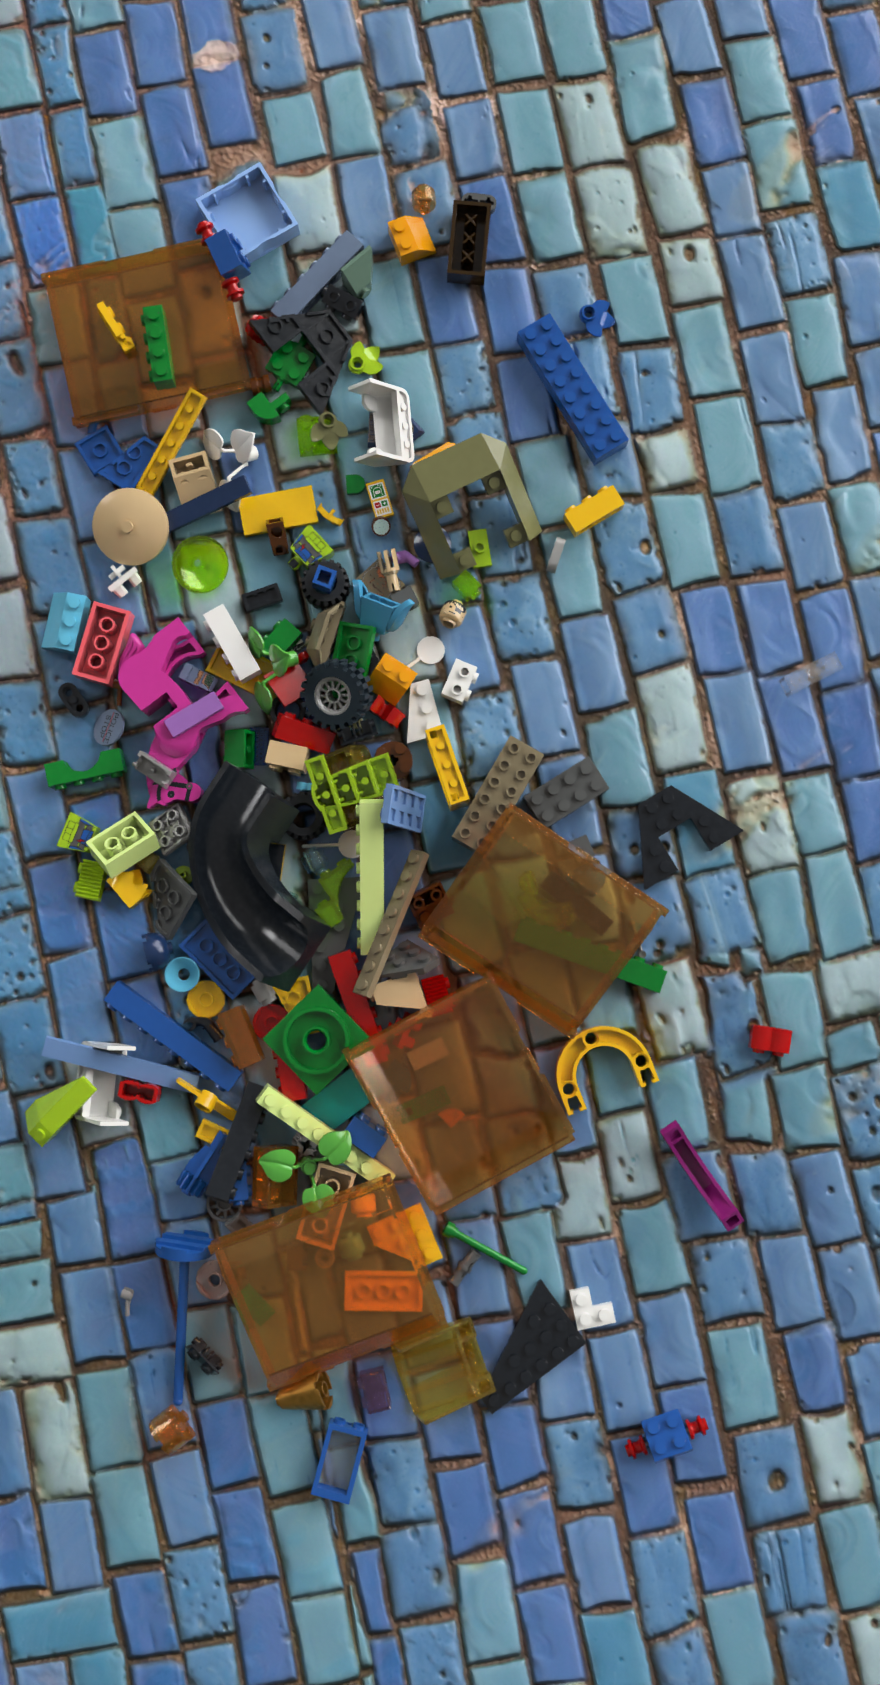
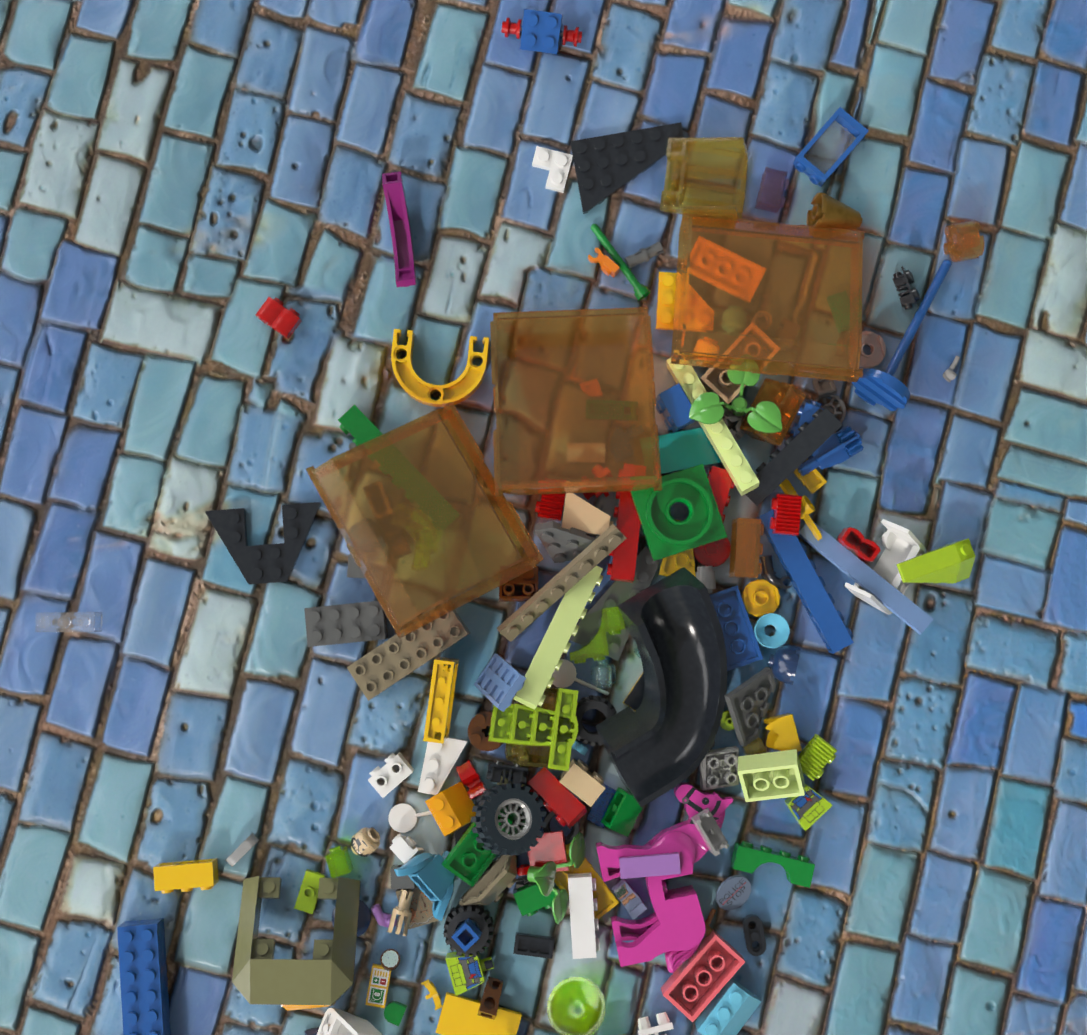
camera: 155 degrees left, 0 degrees up
none -> white brick [389,833,424,864]
none -> orange plate [588,247,620,278]
none -> red brick [770,494,802,536]

